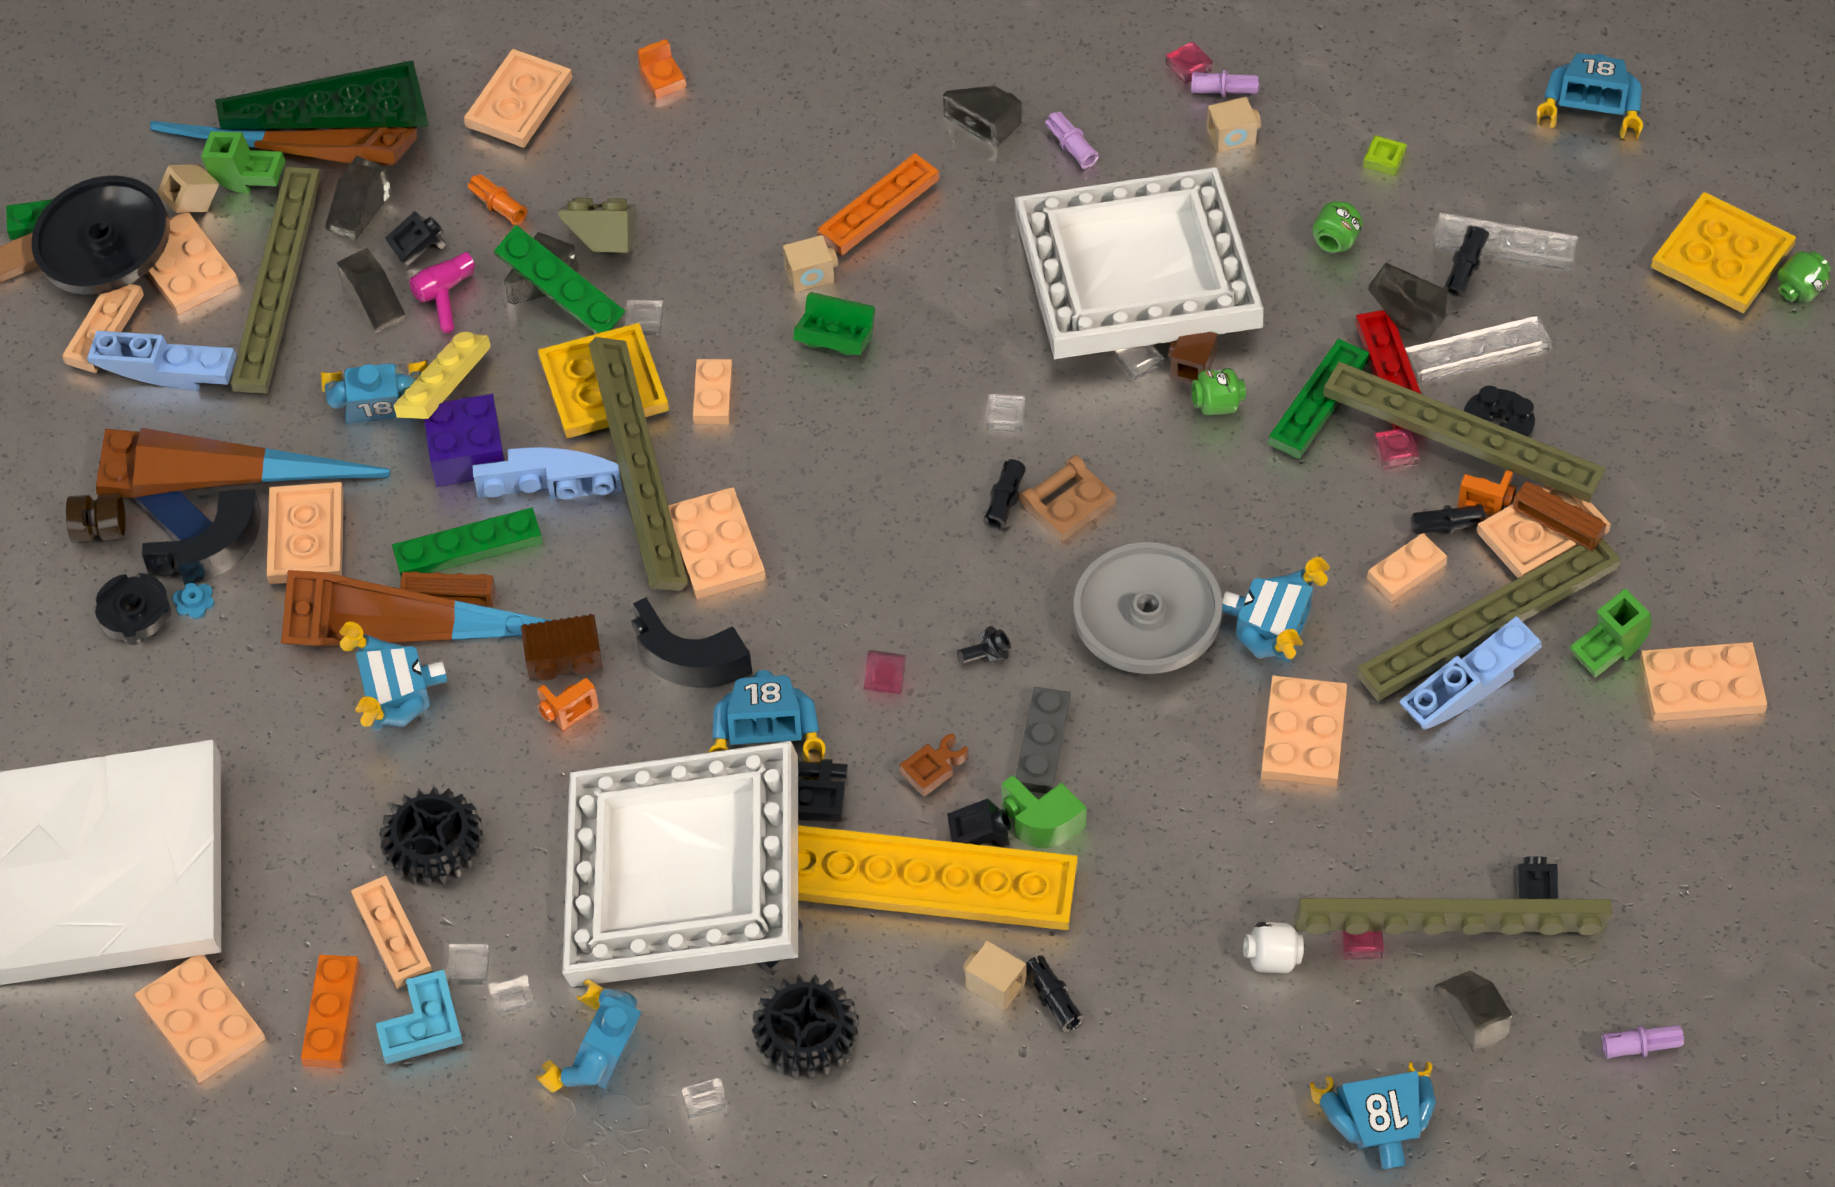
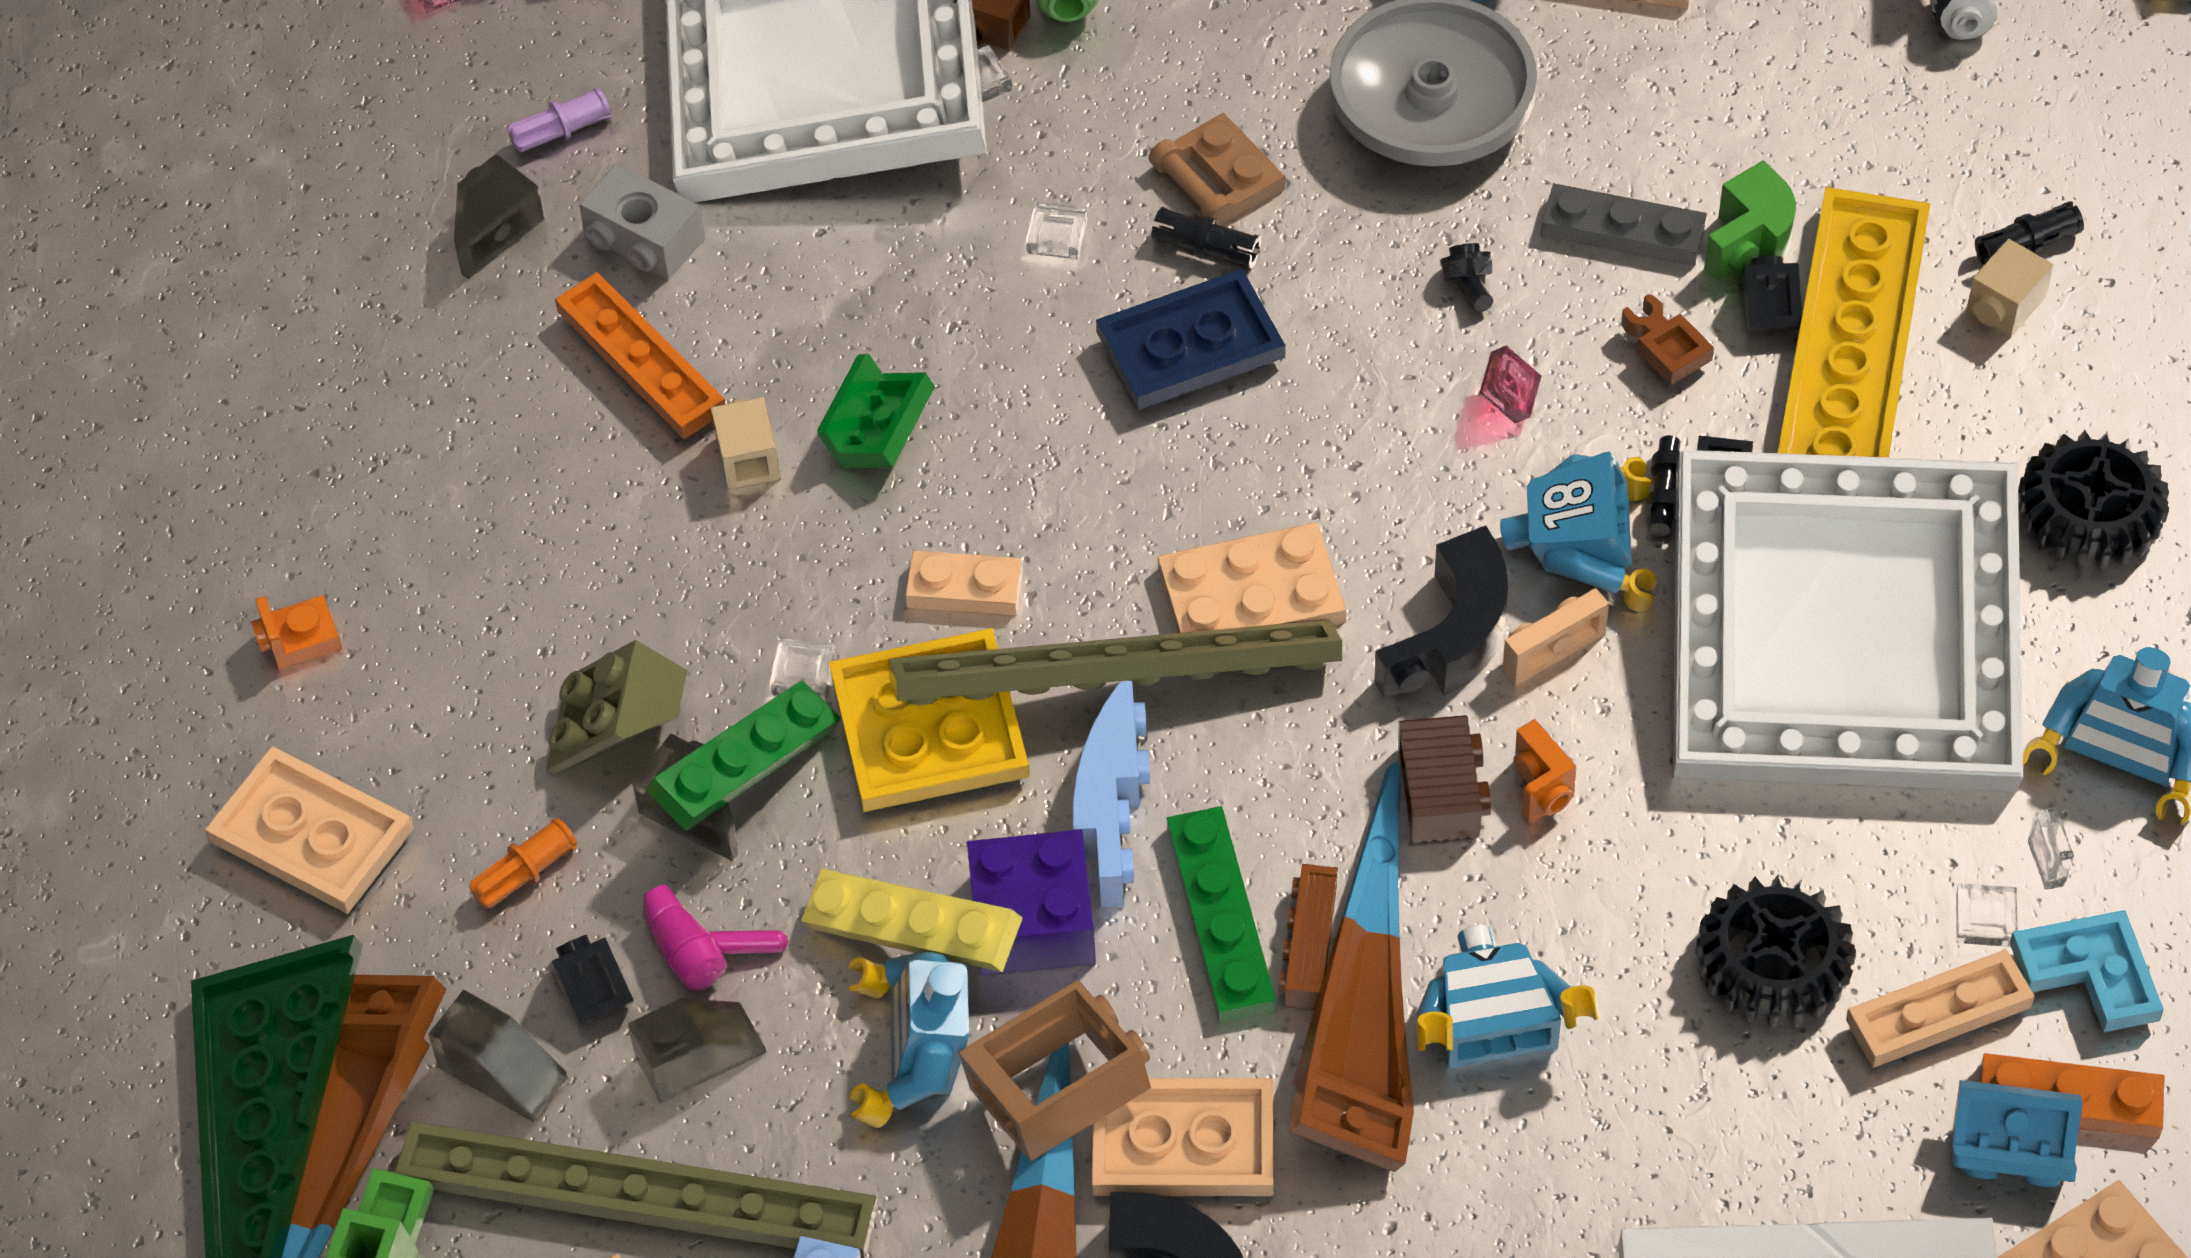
camera: 85 degrees left, 0 degrees up
none -> light grey brick [579,163,706,280]
none -> medium nougat window [958,980,1151,1162]
none -> dark blue plate [1096,269,1286,410]
none -> light nougat plate [1502,588,1609,686]
none -> dark azure bracket [1950,1080,2083,1187]

